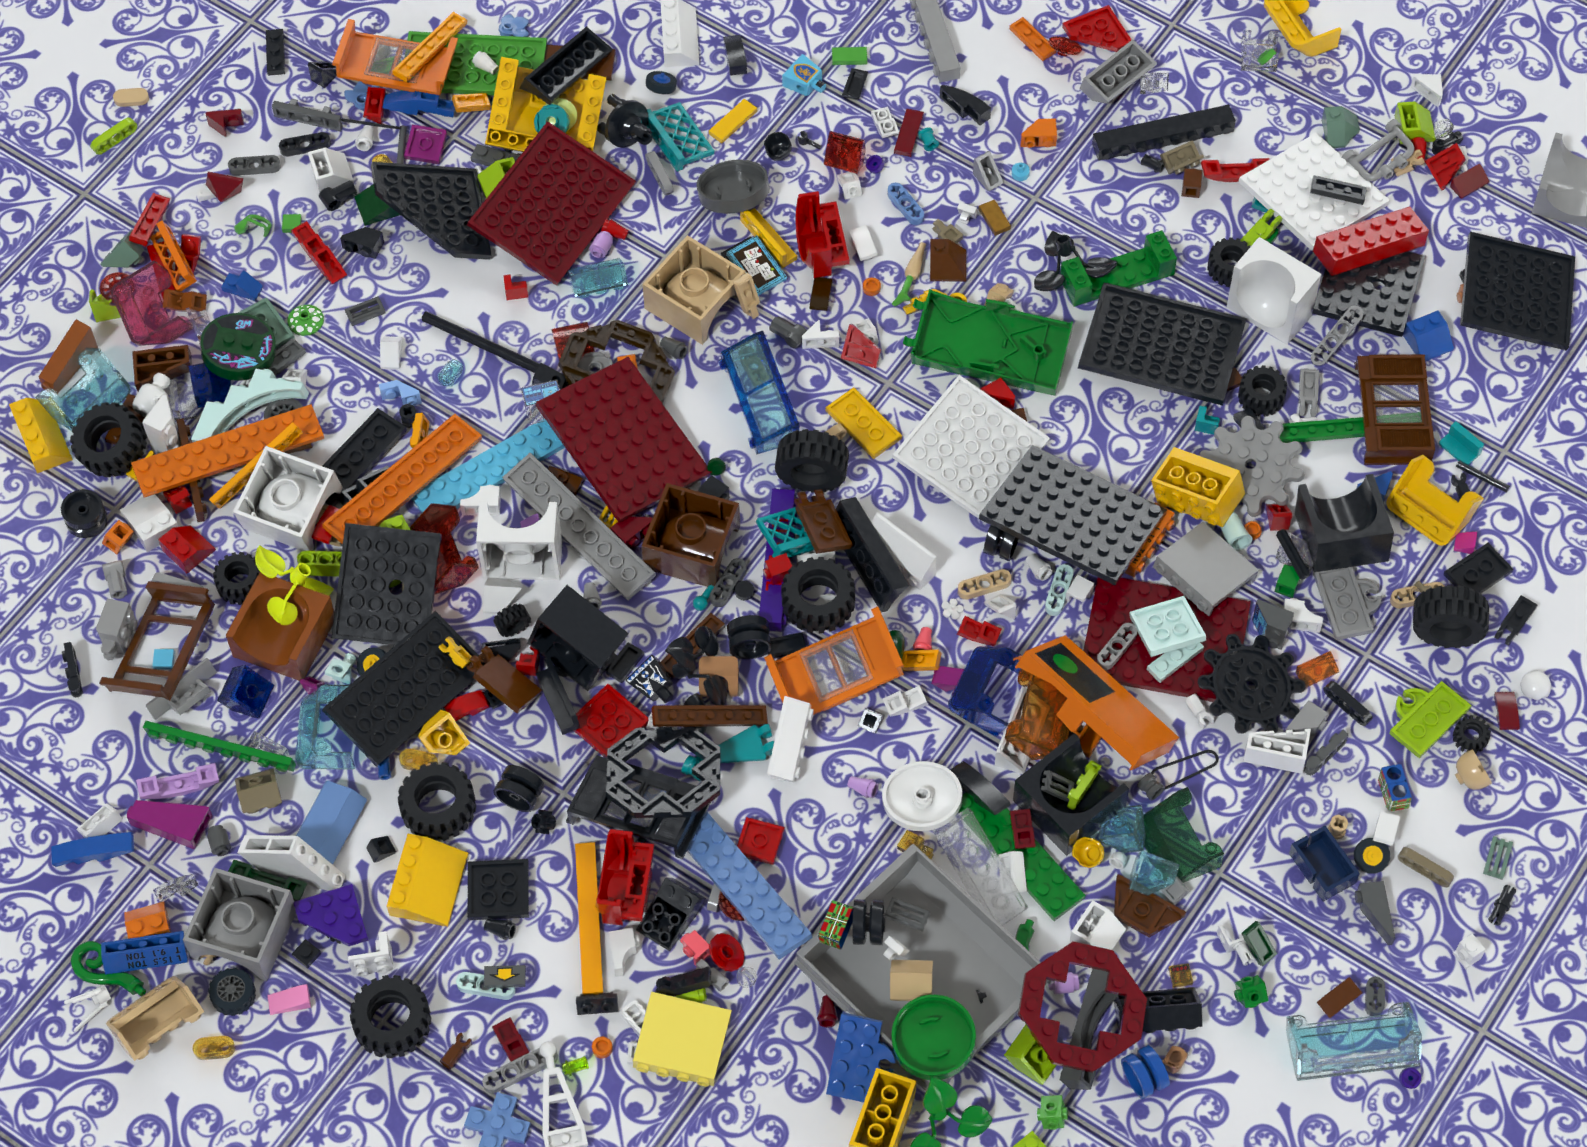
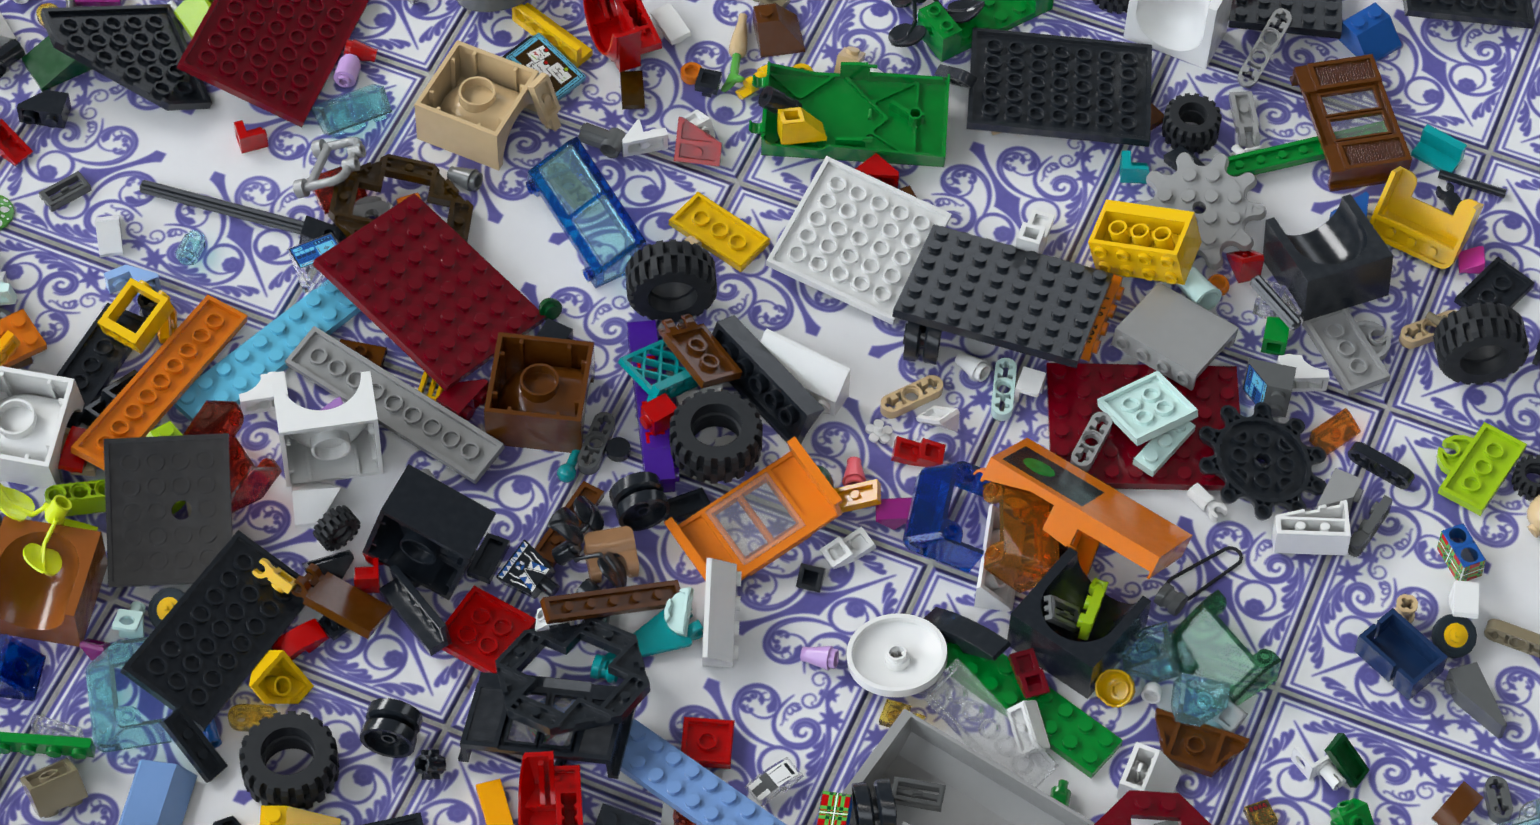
camera: 15 degrees left, 5 degrees down
none -> yellow window [97,278,174,354]
none -> black plate [160,706,228,783]
none -> light grey bar [293,137,366,198]
none -> light aqua tile [664,587,694,637]
none -> black tile [695,68,722,98]
none -> slope [745,757,804,807]
none -> black piece [758,86,802,114]
none -> yellow slope [777,107,827,145]
none -> black beam [934,64,977,89]
none -> white arch [1016,209,1055,254]

